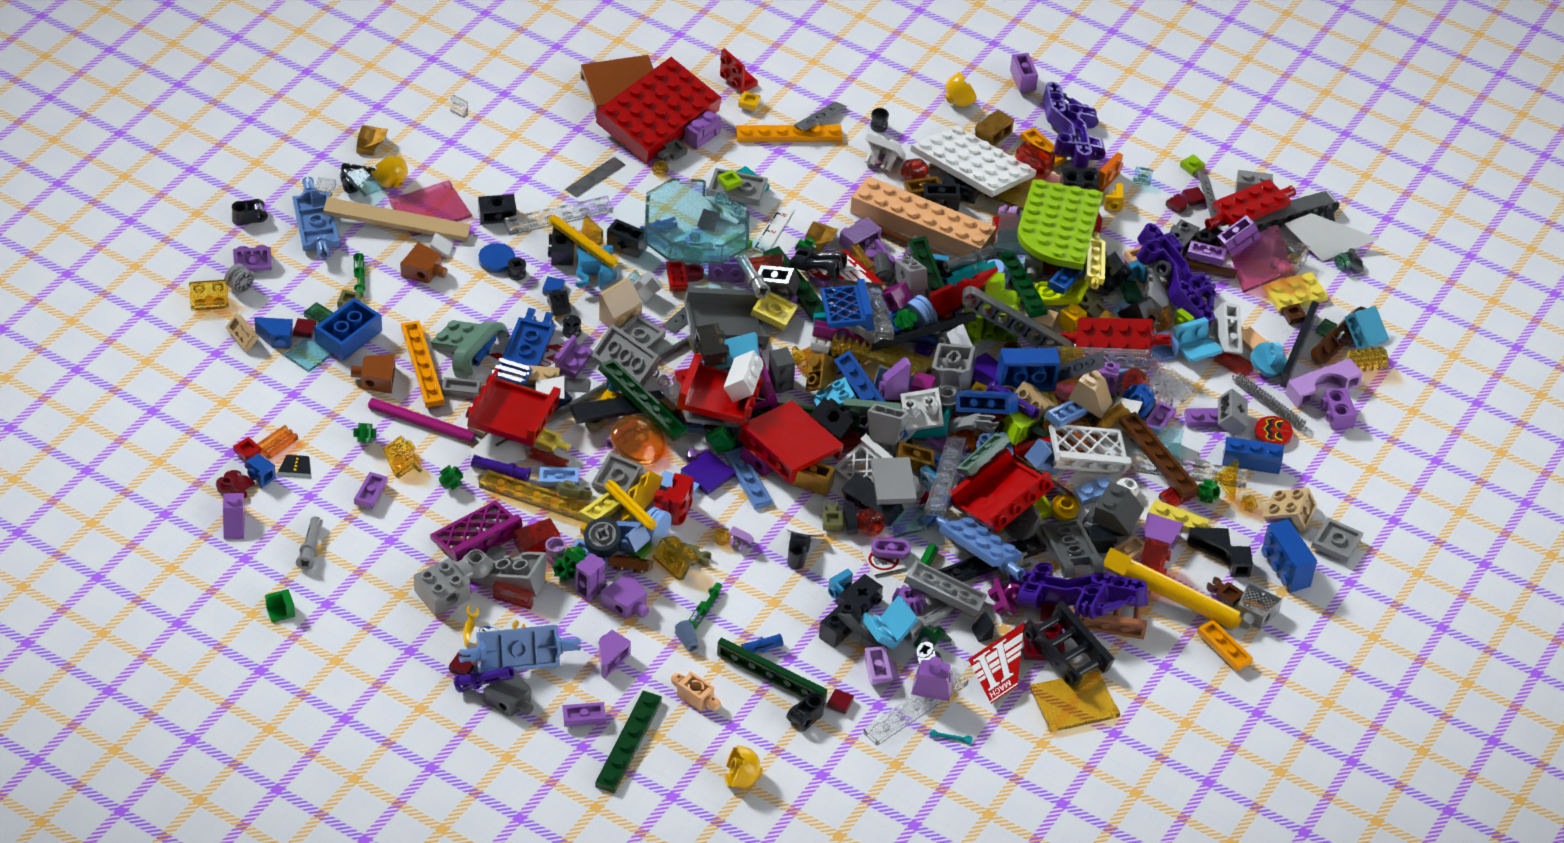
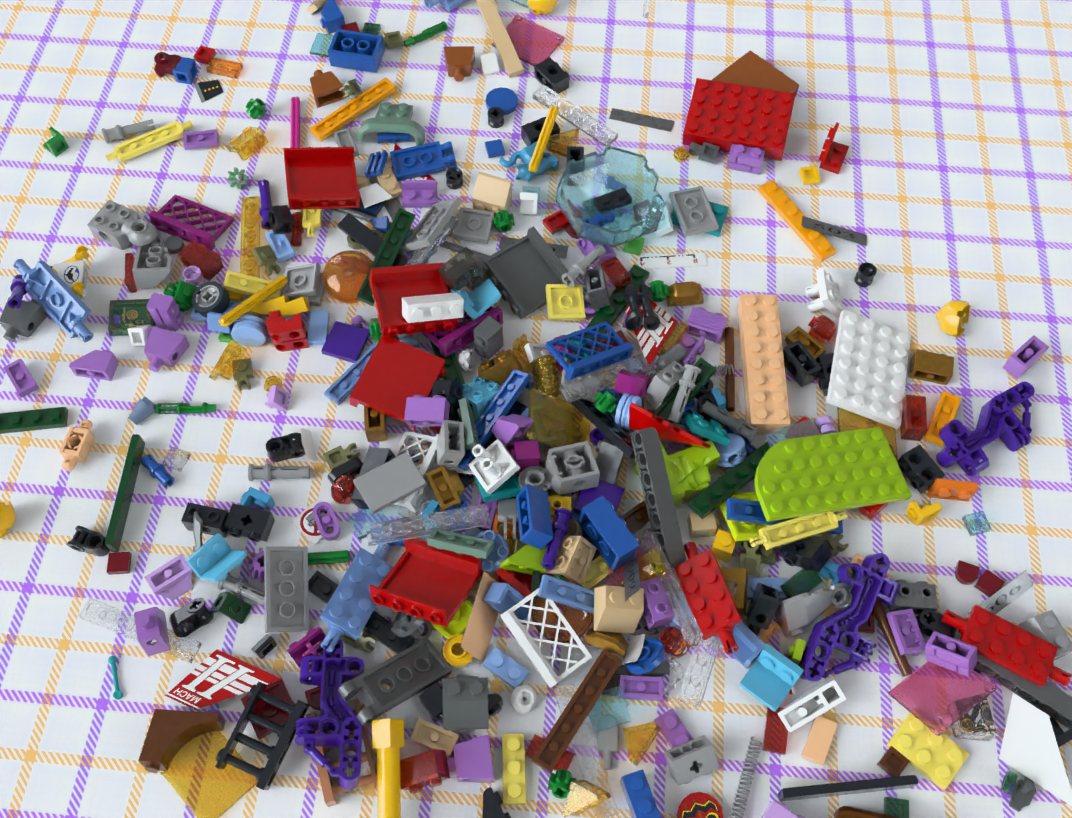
camera: 65 degrees right, 15 degrees up
medium lavender slope [223,493,245,539] -> none
black bracket [547,289,571,316] -> none
reddish brown plate [608,554,654,574] -> none
lime plate [717,170,742,191] -> none
lime plate [1180,154,1205,176] -> none
medium azure tile [1250,342,1287,378] -> none
none -> light yellow plate [105,120,193,162]
none -> clear green container [108,299,156,336]
none -> white slope [128,325,152,346]
none -> reddish brown arch [138,709,225,773]
none -> clear tile [162,447,191,472]
none -> light grey pin [248,464,310,481]
none -> black brick [267,205,295,235]
none -> olive plate [339,79,362,99]
none -> blue tile [371,216,389,233]
none -> medium lavender brick [404,395,450,427]
none -> white plate [458,349,477,372]
none -> green gear [493,210,515,232]
none -> blue pin [583,211,615,230]
none -> black plate [593,187,632,214]
none -> clear yellow slope [623,722,661,766]
none -> light grey pin [667,364,701,424]

